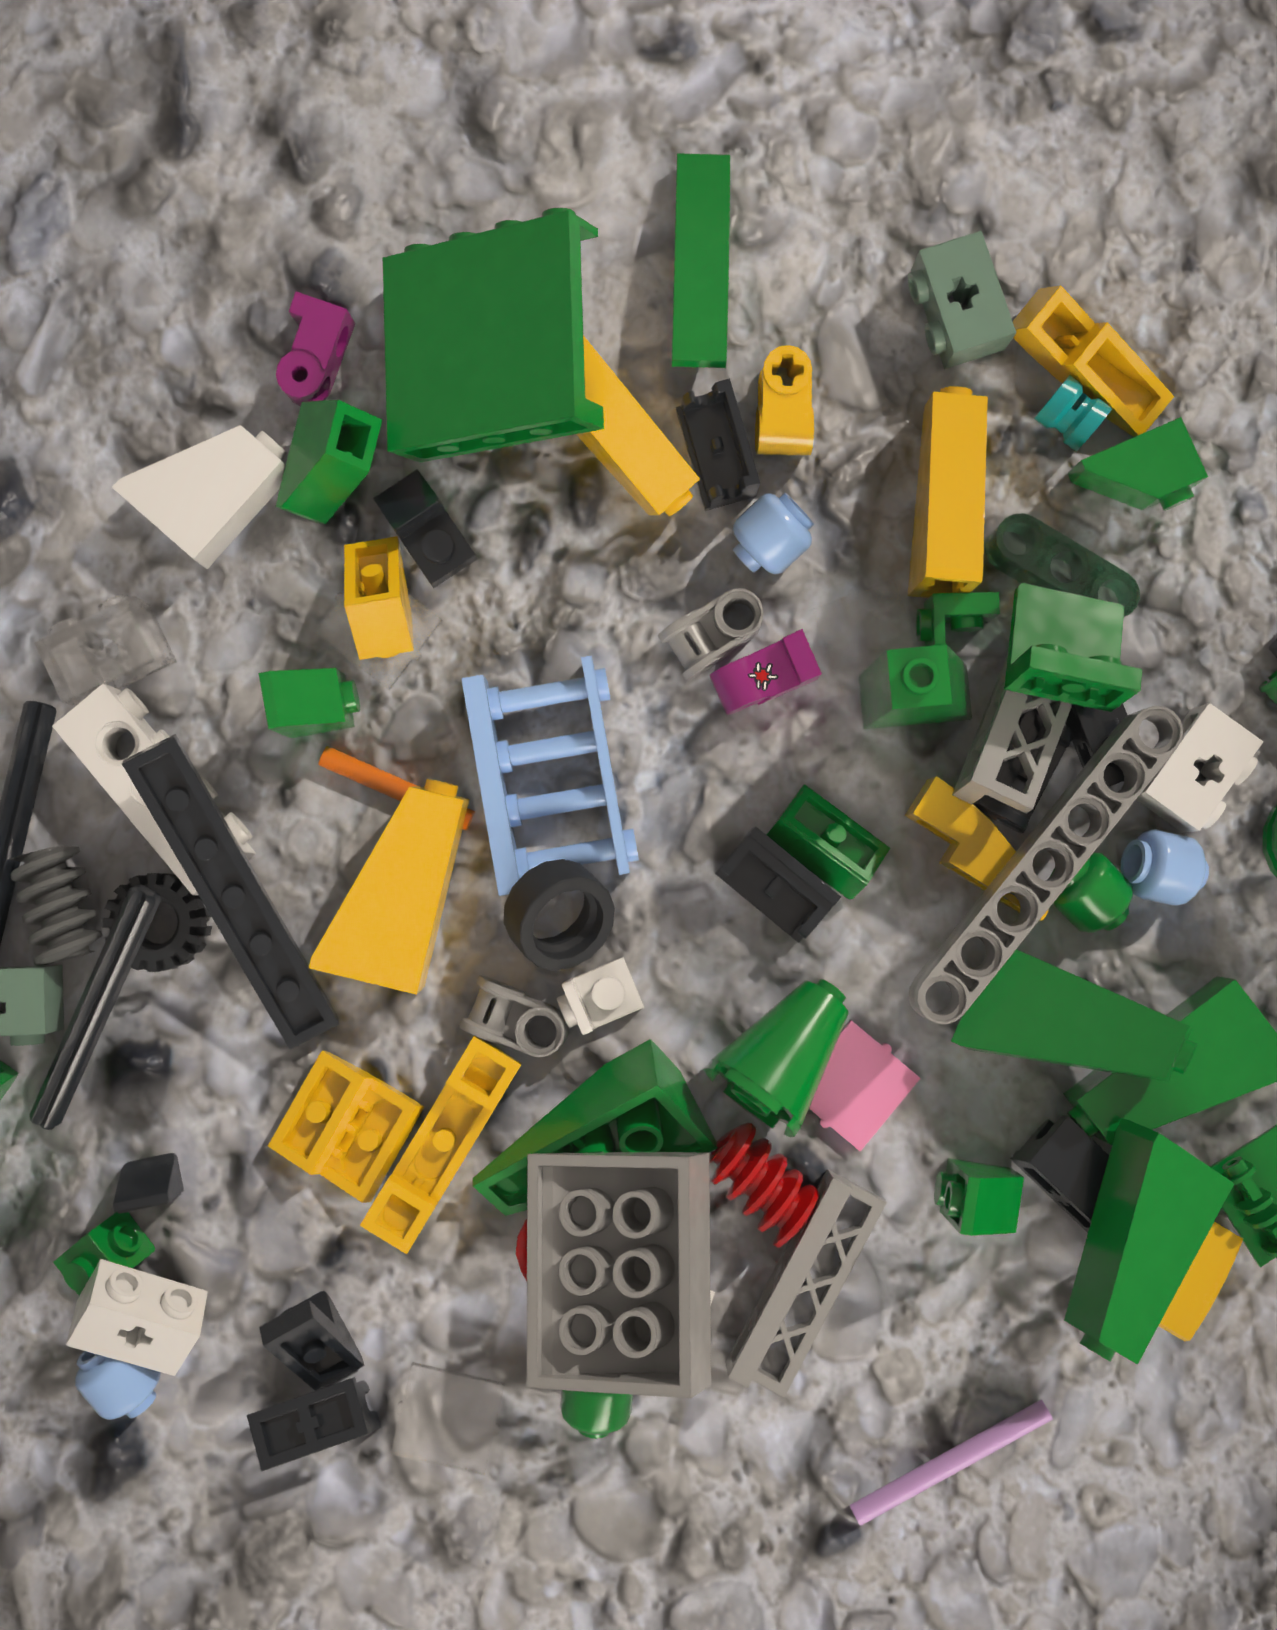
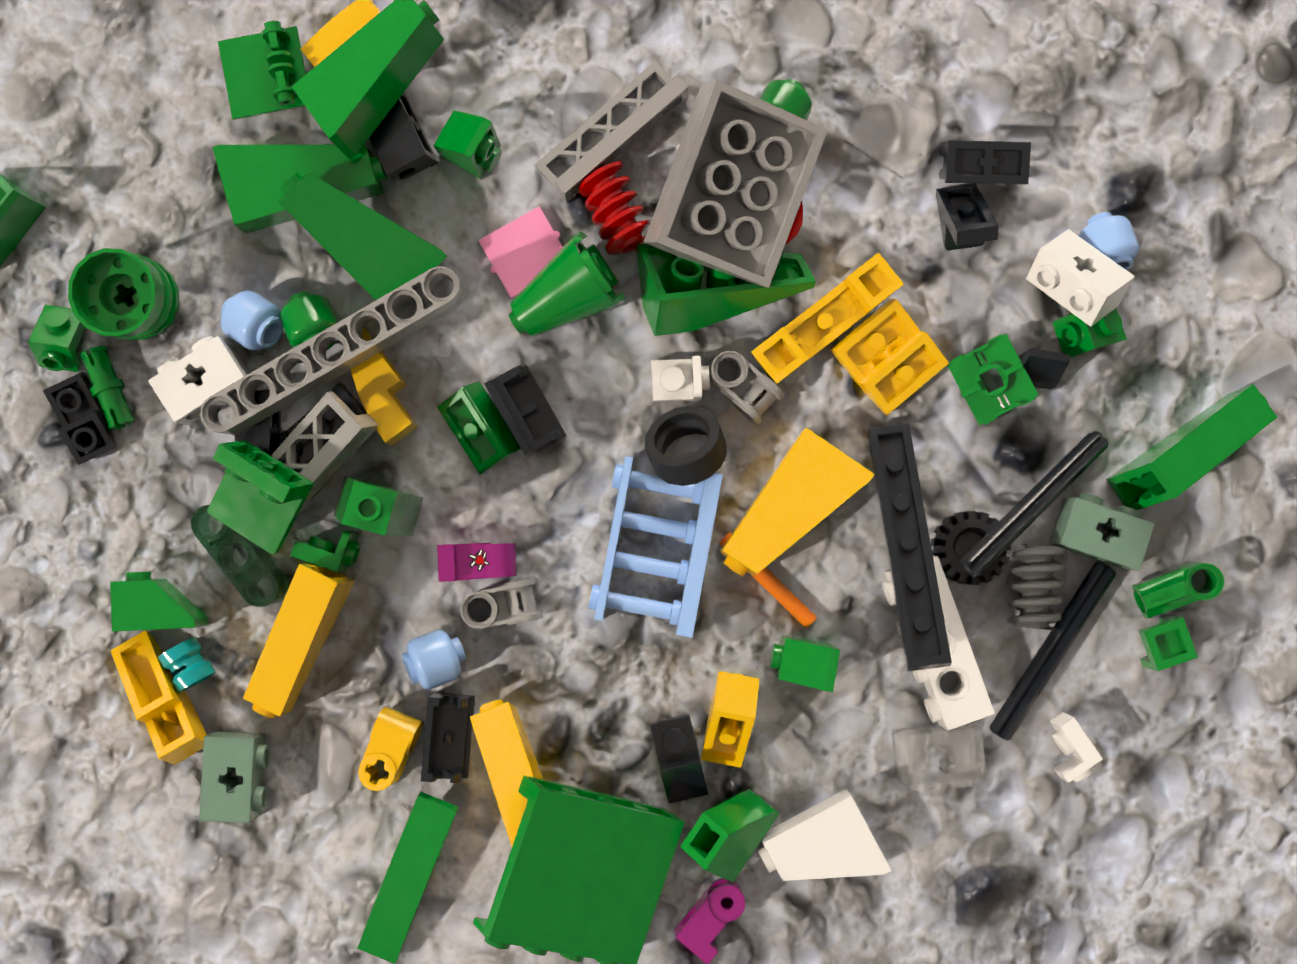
camera: 155 degrees left, 0 degrees up
none -> green piece [947,334,1039,425]

